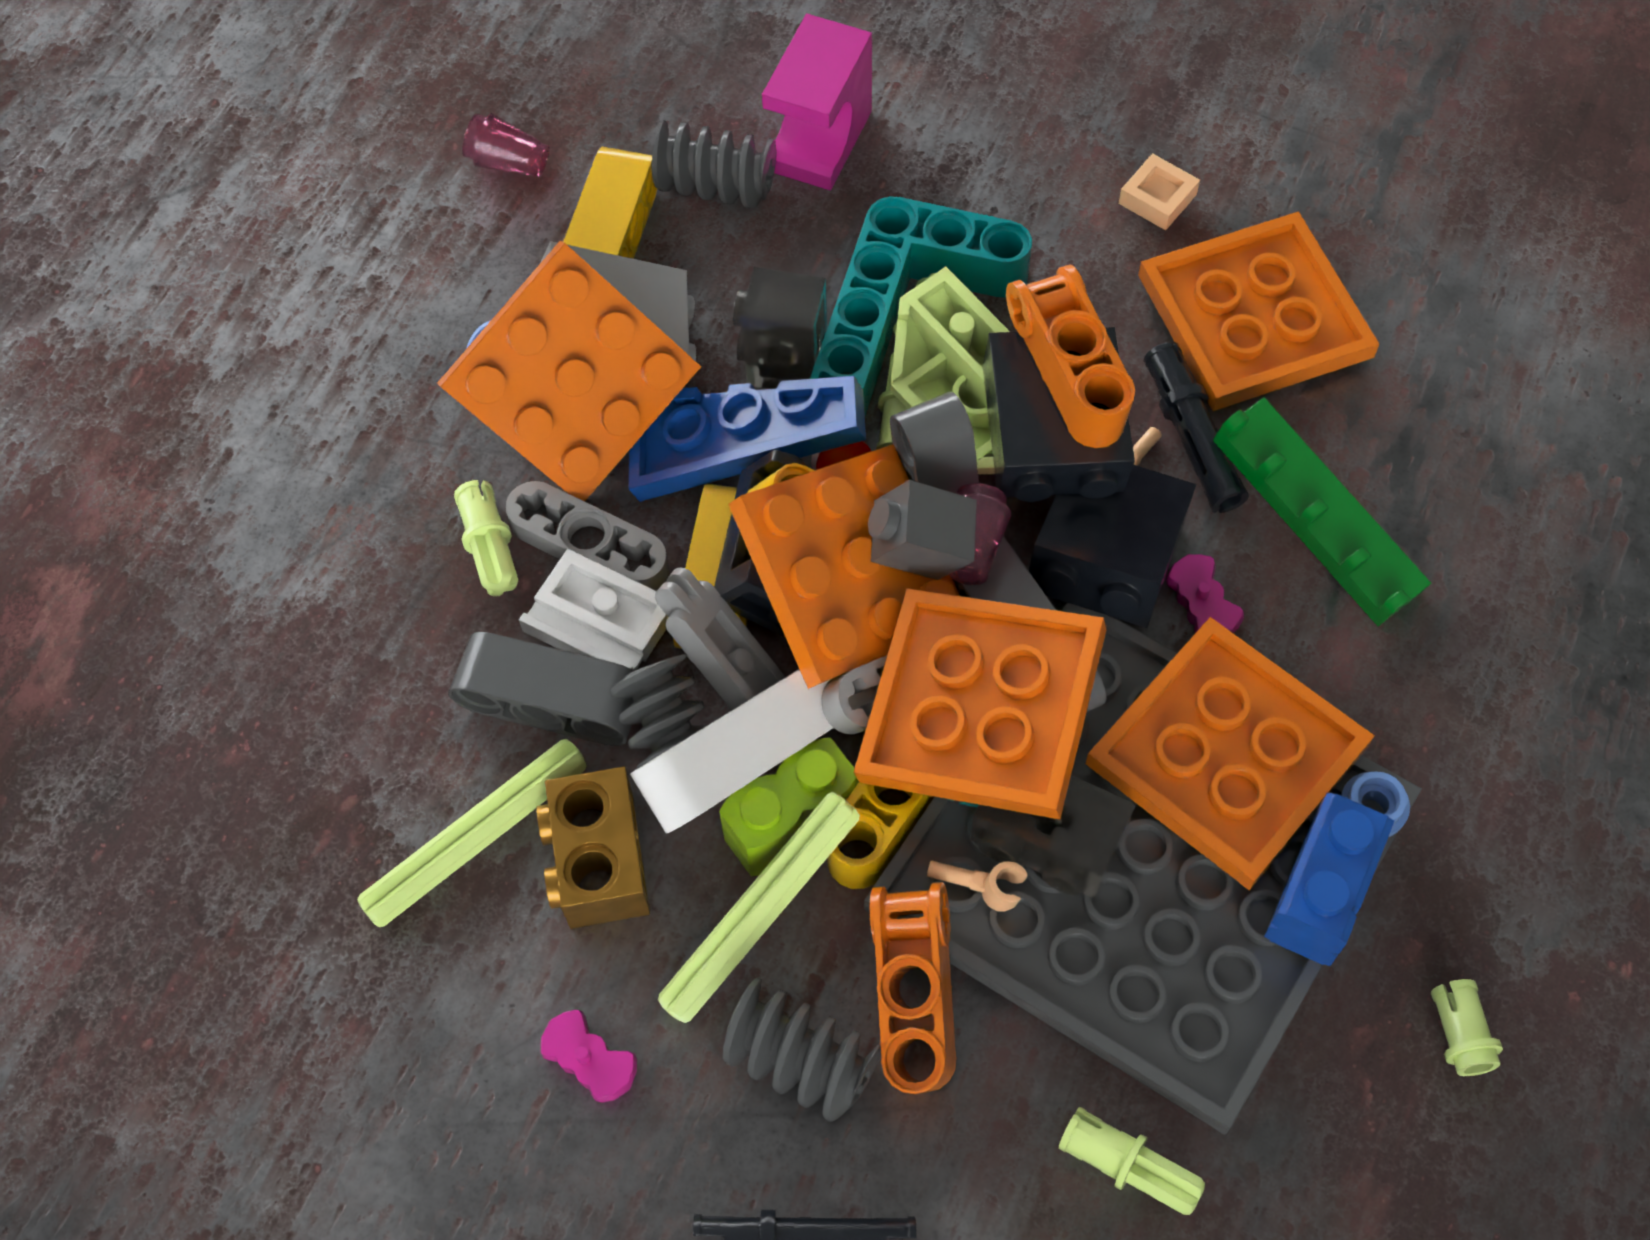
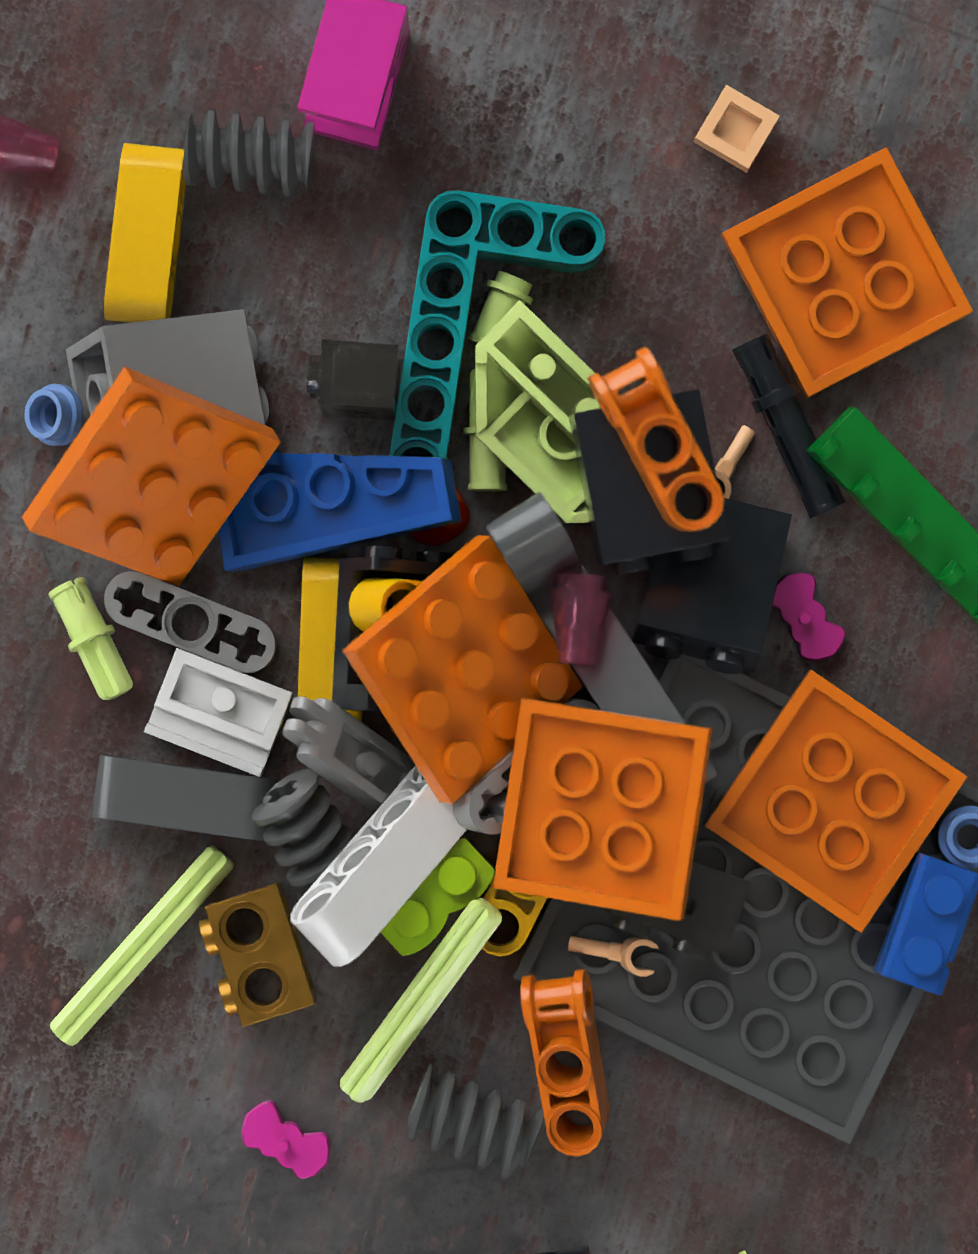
camera: 10 degrees left, 25 degrees up
dark grey brick [868,480,977,580] -> none
yellowish green axle [1058,1107,1205,1215] -> none

